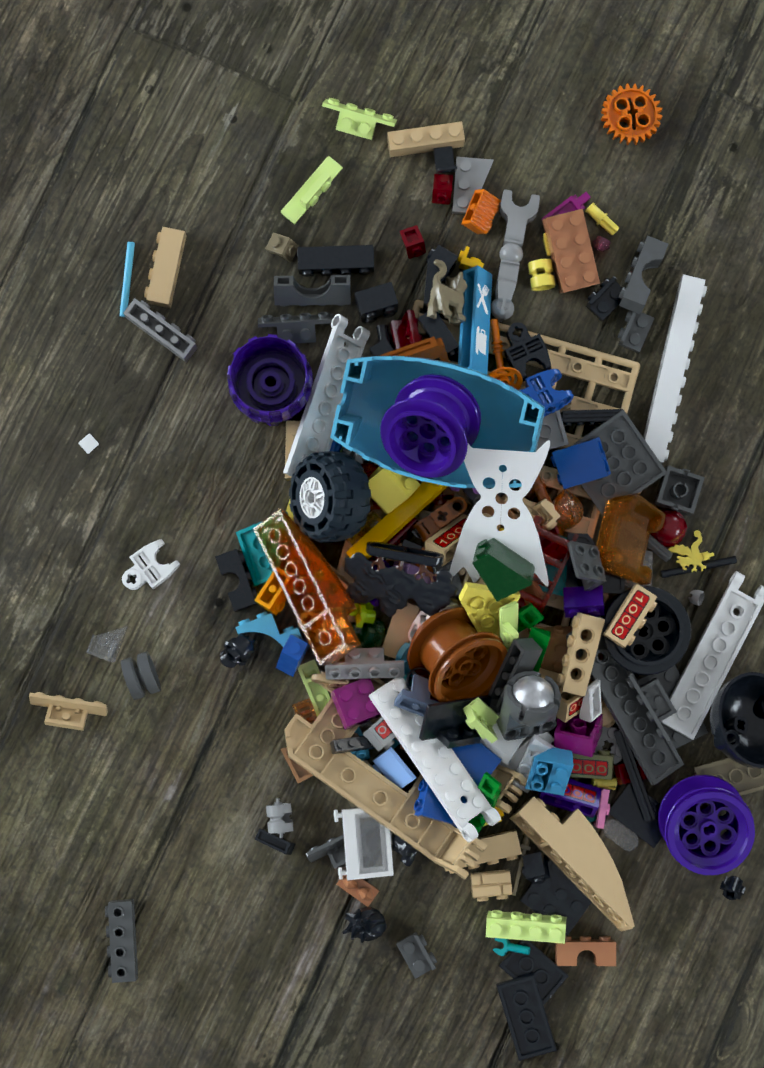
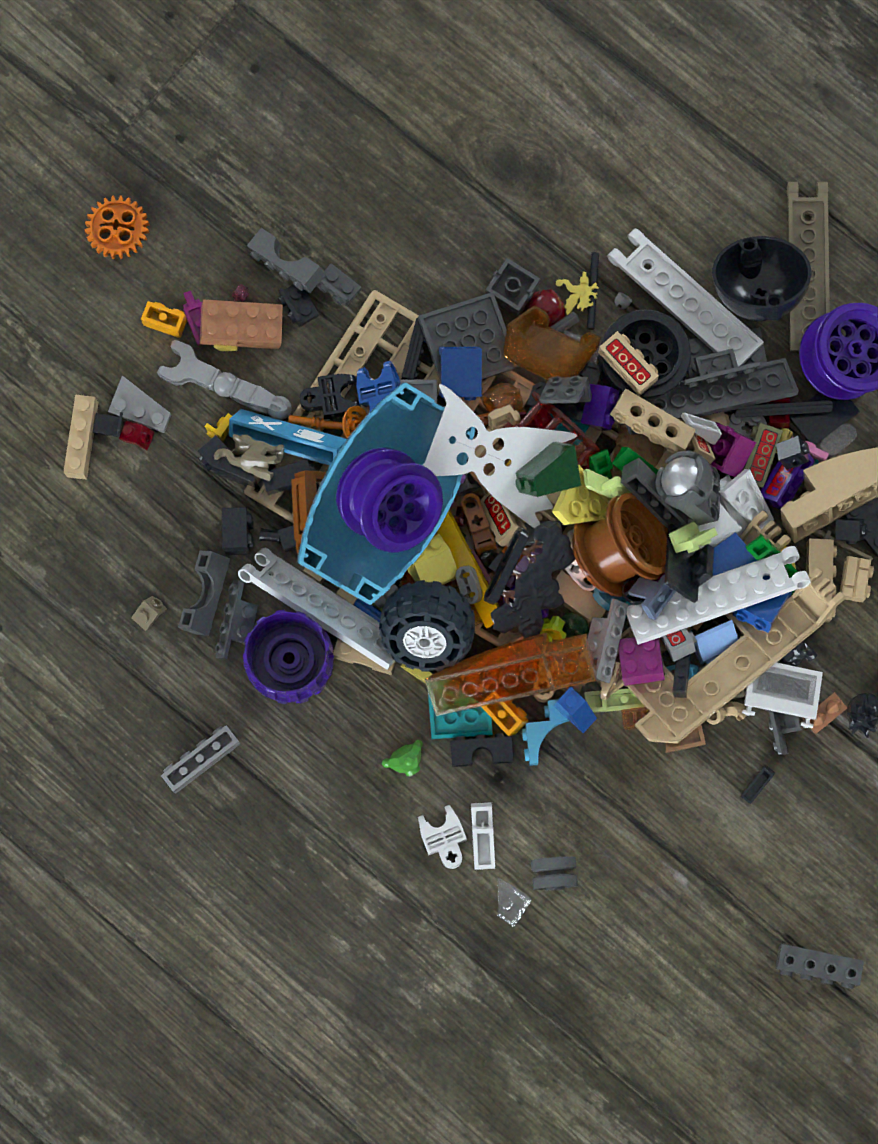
camera: 65 degrees left, 5 degrees down
tan bracket [29,692,108,731] -> none
white sticker [79,434,99,454] -> none
medium azure bar [119,242,135,317] -> none
tan brick [144,227,187,308] -> none
black head [220,634,255,668] -> none
light grey wheel [266,798,294,838] -> none
yellowish green bracket [281,156,343,225] -> none
black brick [297,245,374,277] -> none
yellowish green bracket [322,98,397,140] -> none
dark red bracket [390,310,422,350] -> none
dark red bracket [399,225,426,259] -> none
orange brick [461,189,501,234] -> none
dark azure slope [525,747,574,796] -> none
light yellow wheel [528,259,556,291] -> none
light yellow axle [585,202,619,235] -> none
white brick [643,274,707,464] -> none
none -> light orange brick [141,301,187,338]
none -> bright green rock [382,740,423,776]
none -> light grey beam [456,565,482,604]
none -> white slope [471,802,495,870]
none -> tan arm [706,702,746,725]
none -> black brick [776,436,810,470]

